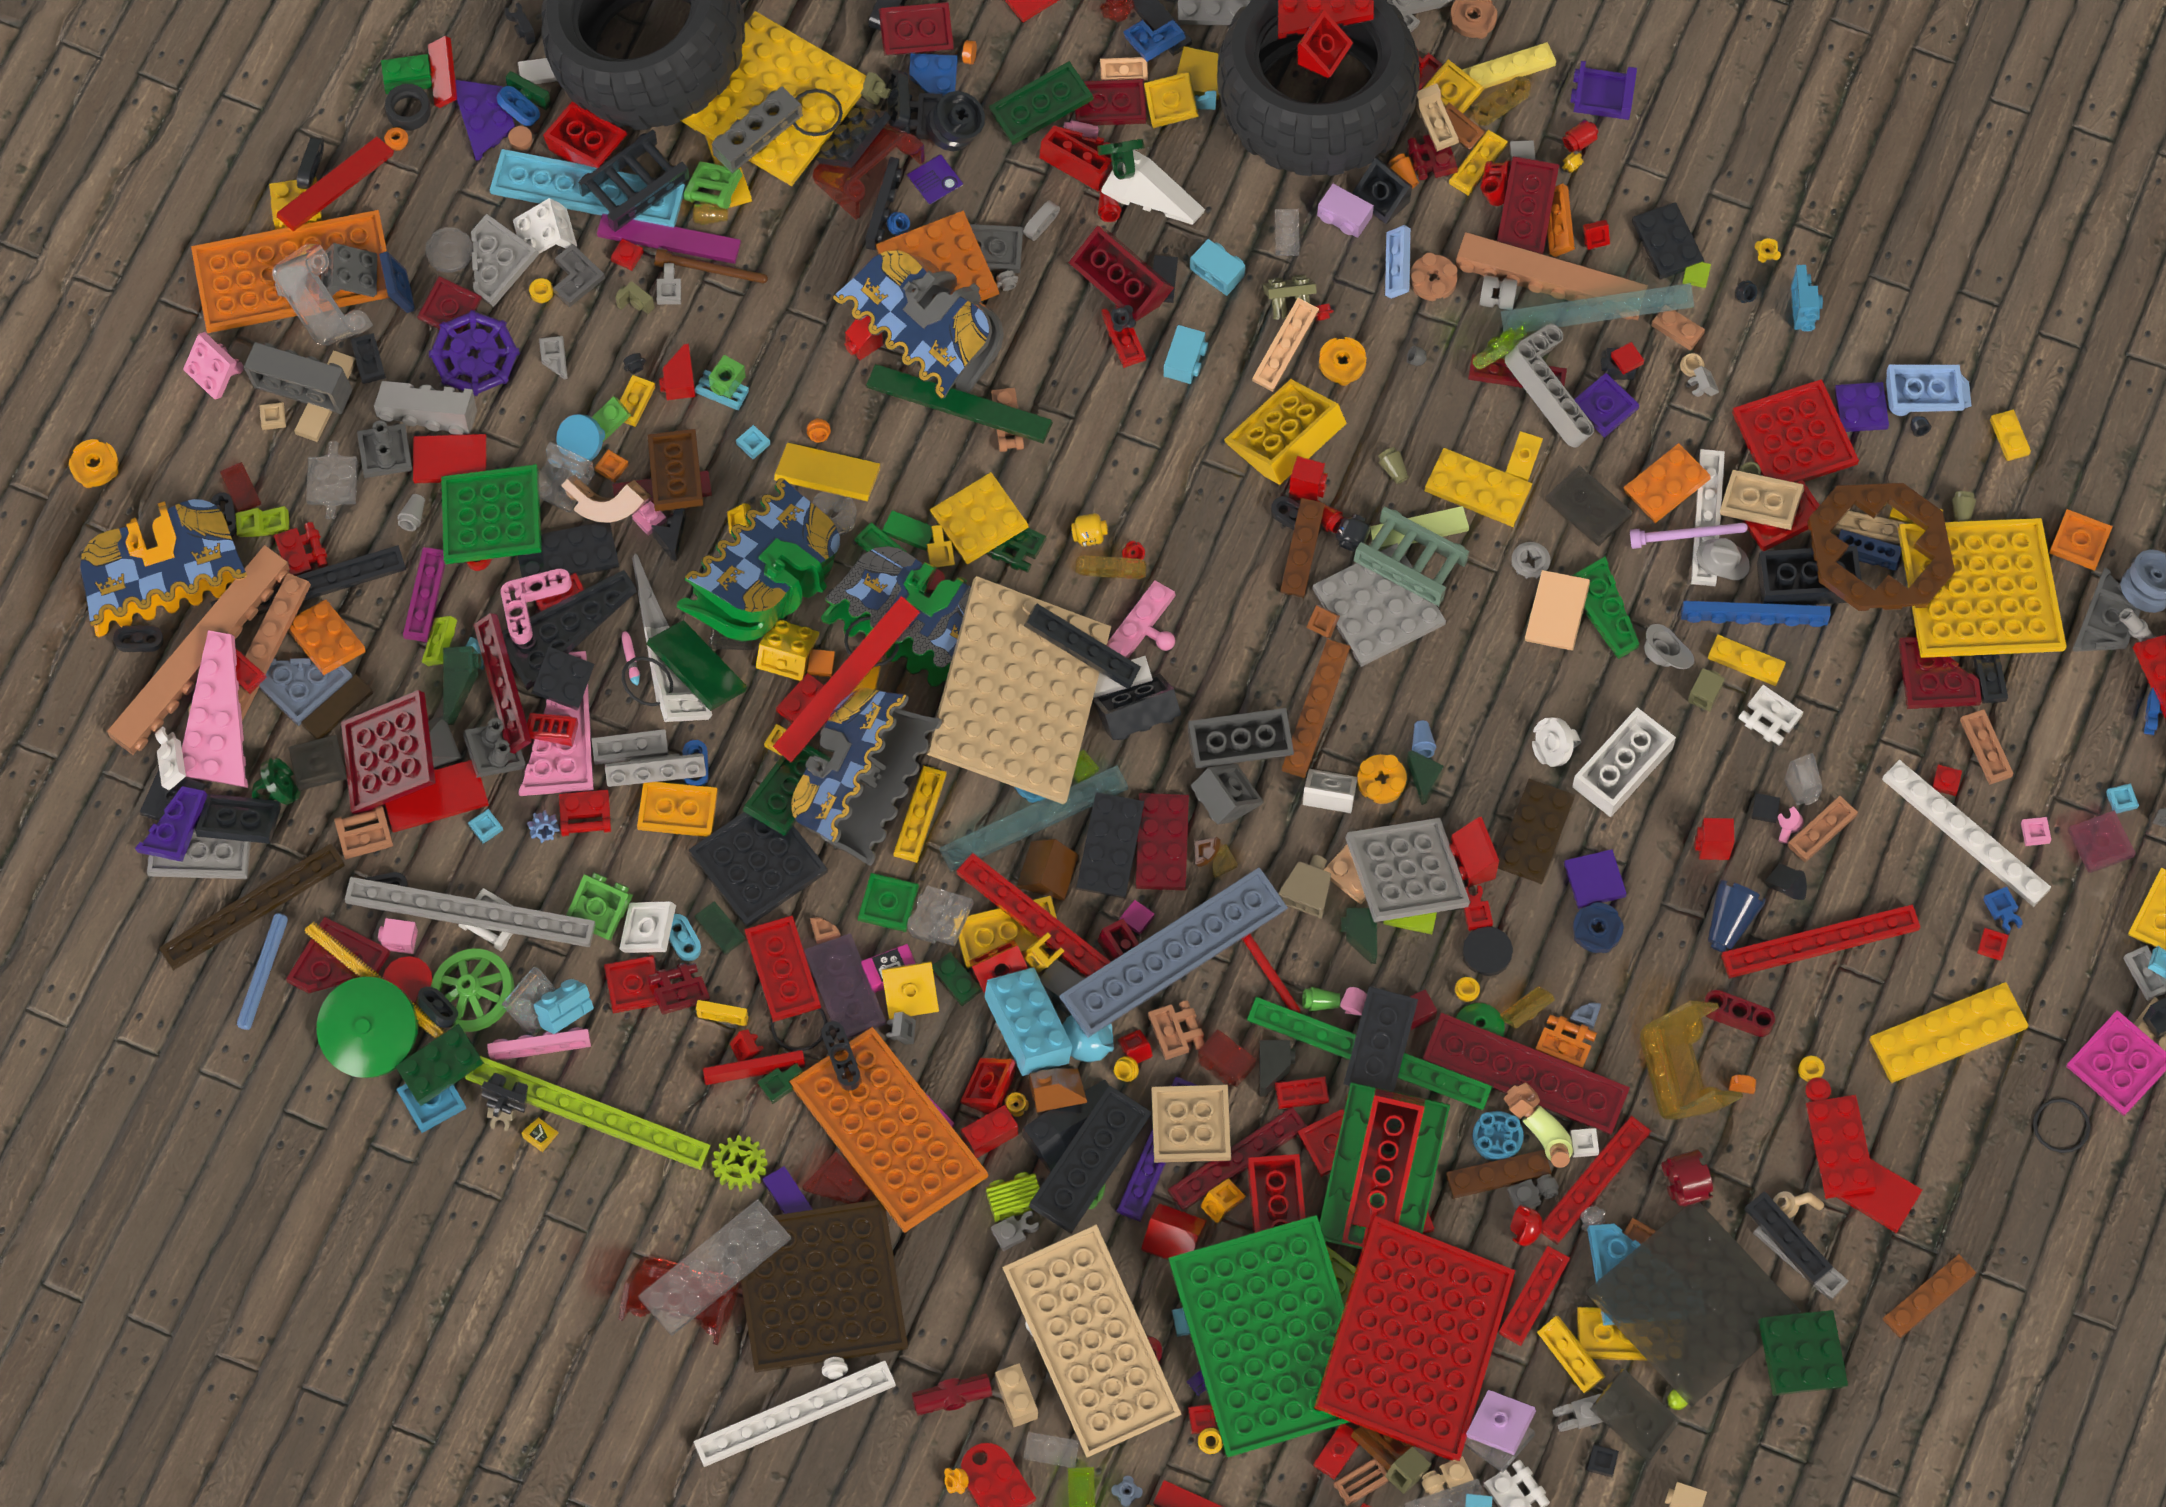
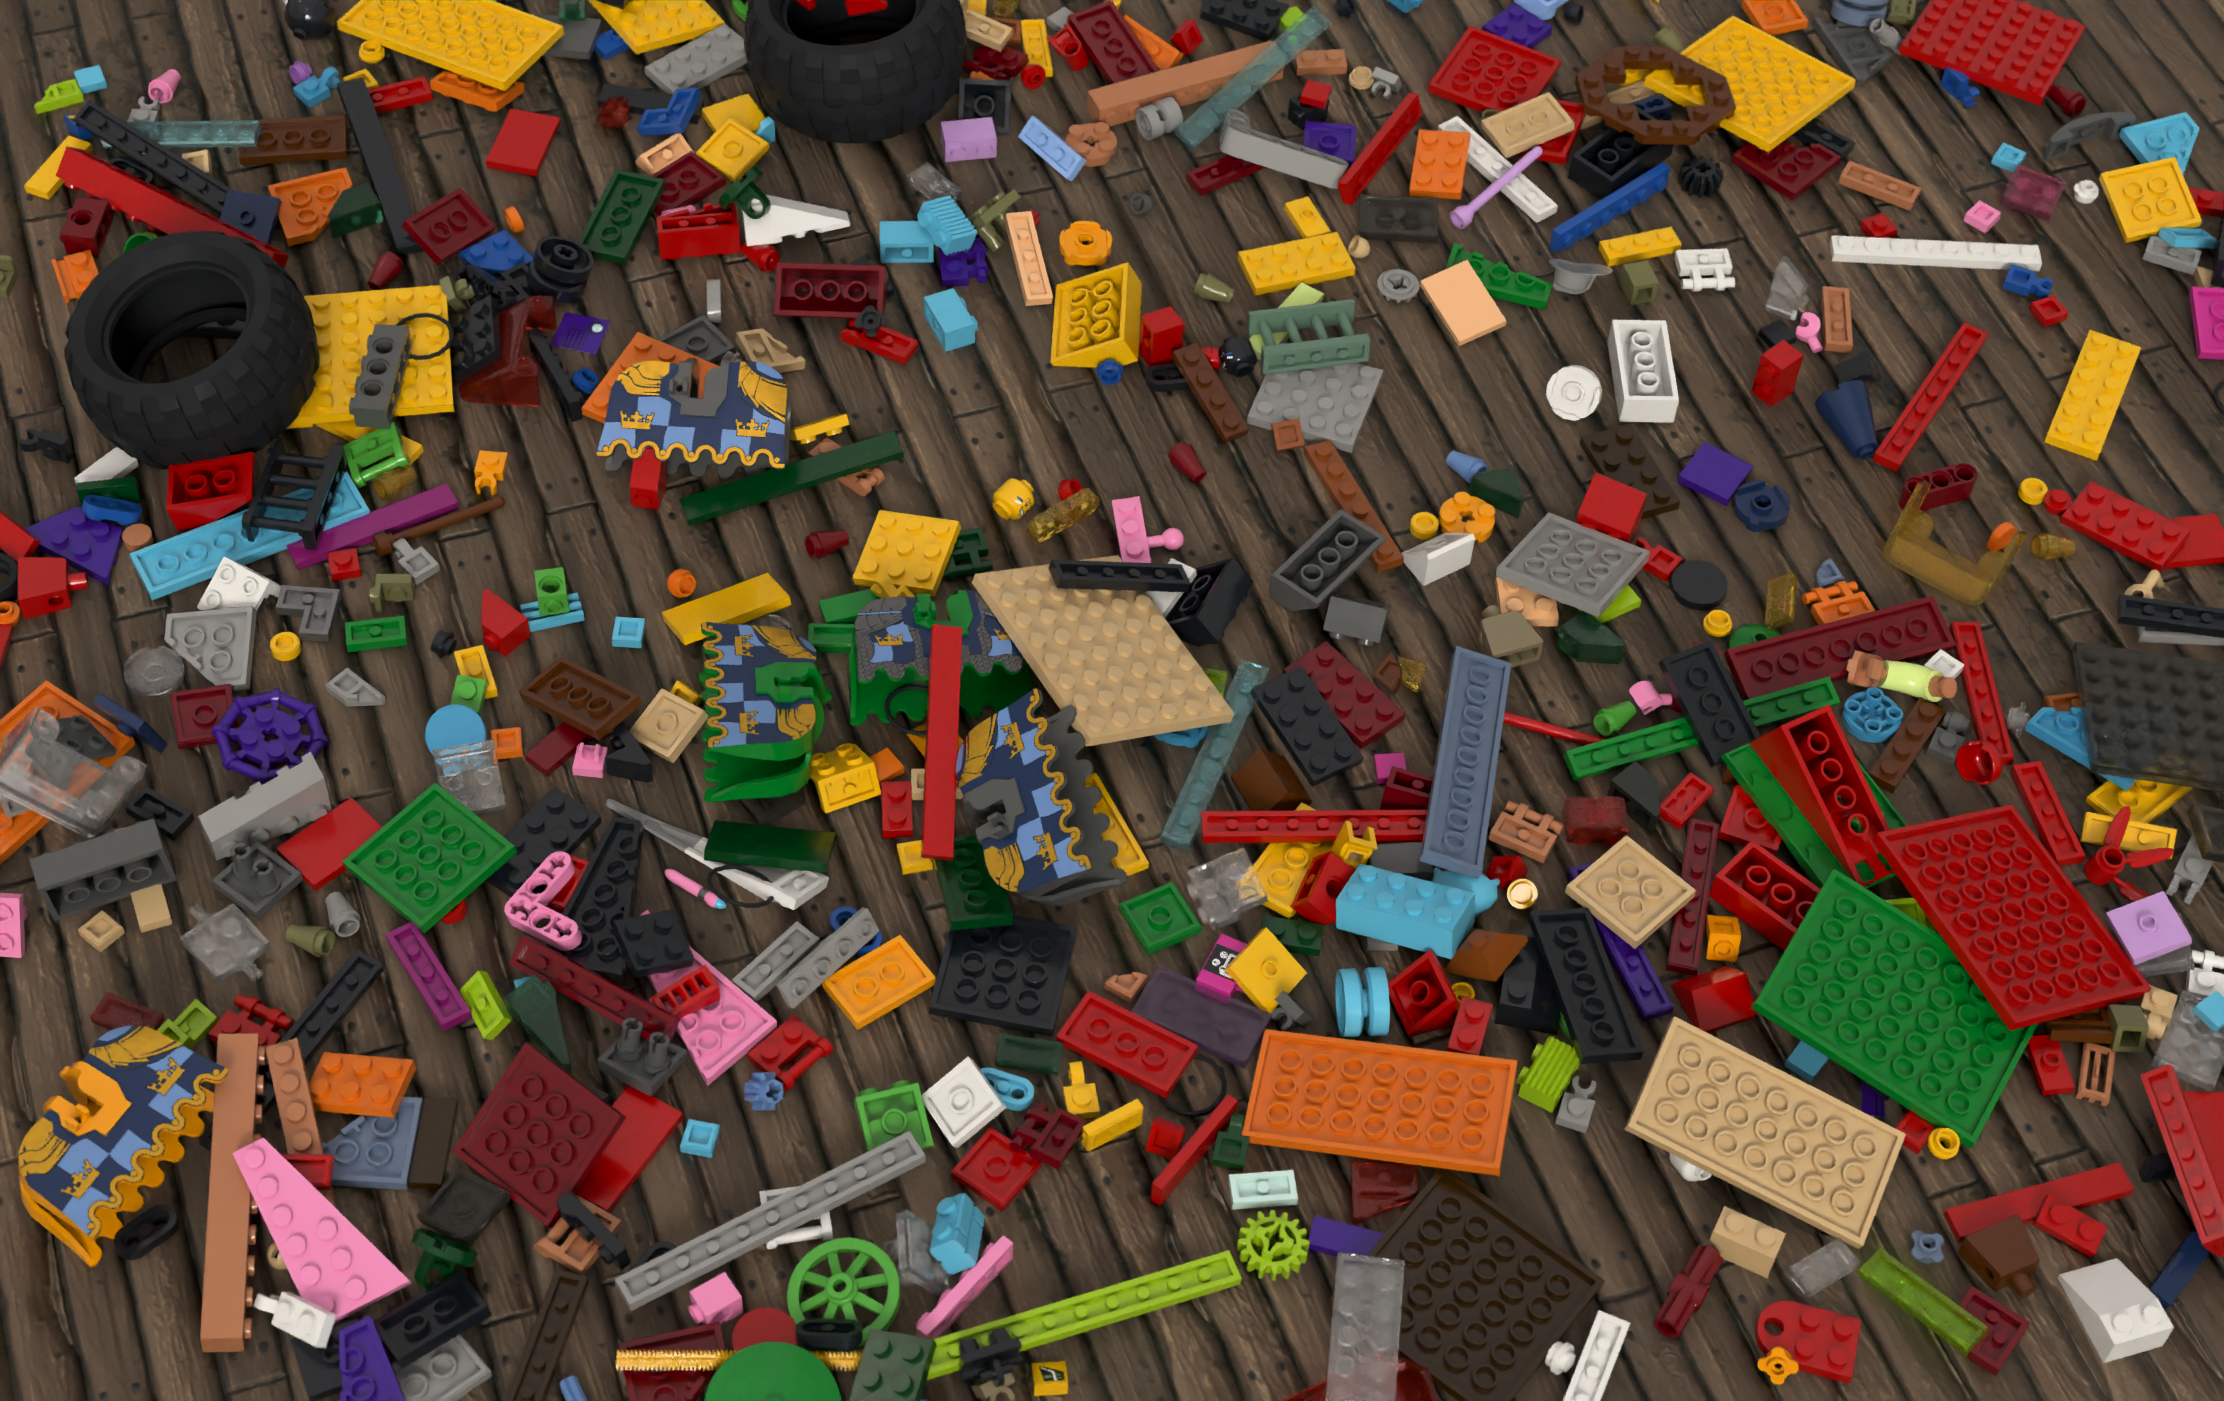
camera: 45 degrees left, 15 degrees down
arch [562,475,652,522] -> none
black beam [821,1021,862,1090] -> none
clear neon green plate [1473,325,1527,369] -> none
dark red brick [1661,1149,1713,1207] -> none
light grey piece [1696,538,1750,580] -> none
none -> red torso [18,557,89,619]
none -> olive cone [286,924,336,957]
none -> green plate [345,616,408,652]
none -> dark red cone [367,252,403,290]
none -> light orange plate [474,450,508,495]
none -> black hinge [556,1192,630,1271]
none -> tan plate [629,688,709,763]
none -> tan wing [735,328,805,373]
none -> yellow plate [790,414,850,444]
none -> dark red cone [804,529,849,559]
none -> medium azure brick [917,195,977,256]
none -> dark purple plate [938,238,989,287]
none -> red plate [1021,64,1046,90]
none -> yellow plate [1063,1061,1100,1119]
none -> blue plate [1096,360,1123,385]
none -> dark red cone [1168,442,1207,483]
none -> light aqua plate [1228,1170,1298,1210]
none -> medium azure wheel [1335,967,1390,1038]
none -> red plate [1338,93,1423,205]
none -> tan hinge [1348,235,1370,259]
none -> yellow tile [1410,512,1439,540]
none -> black gear [1678,155,1723,198]
none -> clear yellow cone [2030,532,2076,560]
none -> white plate [2074,180,2099,204]
none -> red plant [2084,806,2174,902]

